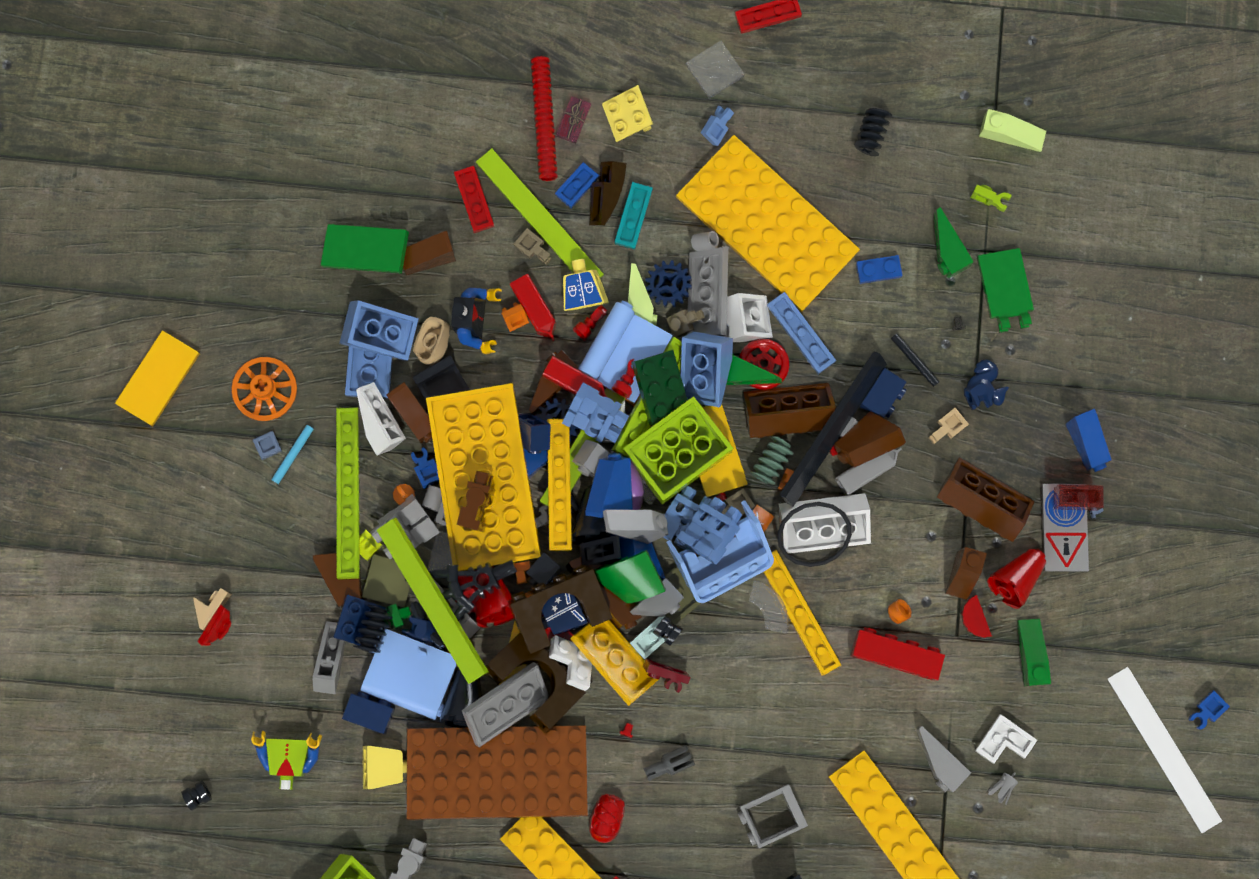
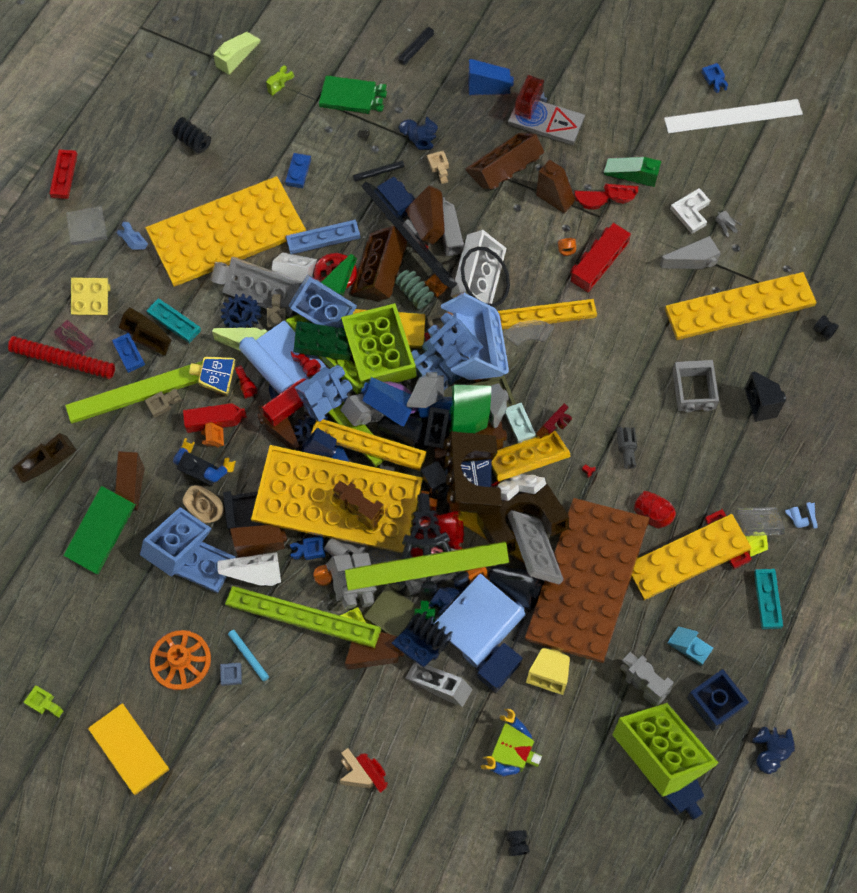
camera: 65 degrees left, 15 degrees down
red plate [454,166,494,233] -> none
black wheel [653,616,683,646] -> none
green slope [934,207,974,279] -> none
red cone [987,549,1046,609] -> none
none -> dark brown slope [13,433,77,483]
none -> lime plate [23,685,64,718]
none -> black axle [398,27,434,65]
none -> red tile [604,184,639,204]

